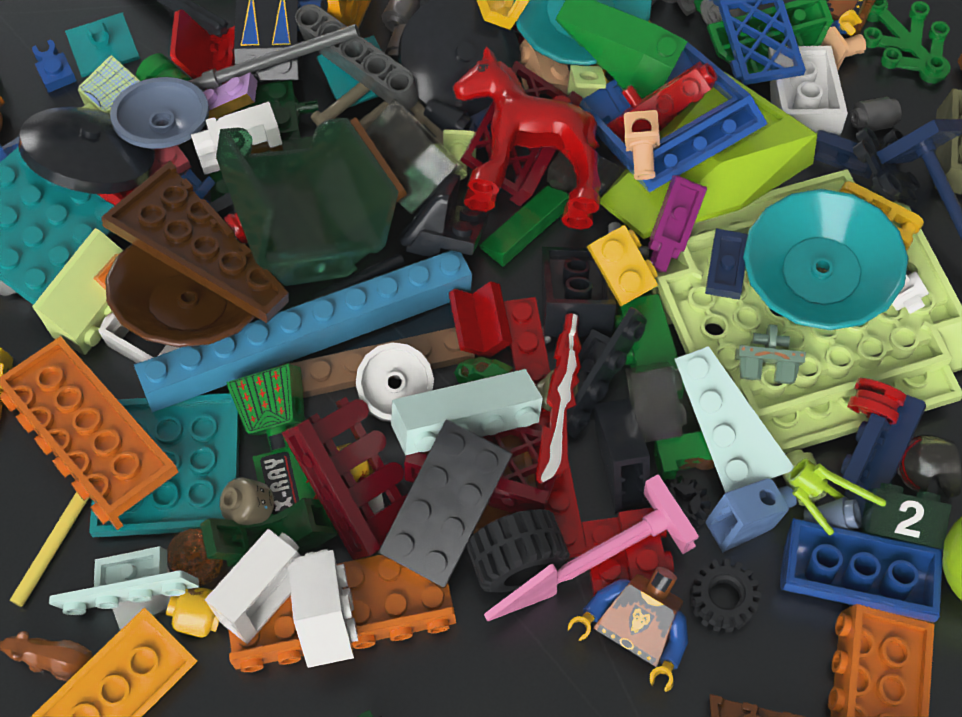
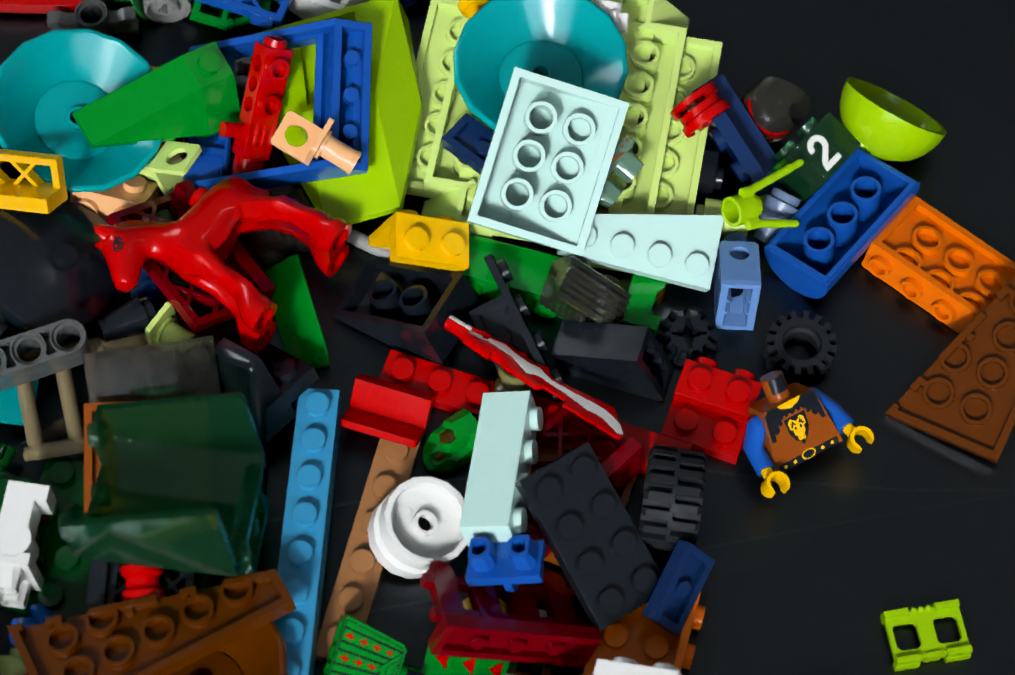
camera: 65 degrees left, 0 degrees up
bright pink piece [484,474,699,621] -> none
magenta hinge [648,175,707,272] -> none
none -> blue hips [465,534,547,592]
none -> light aqua slope [466,67,630,256]
none -> dark blue plate [642,539,715,636]
none -> black plate [696,150,725,202]

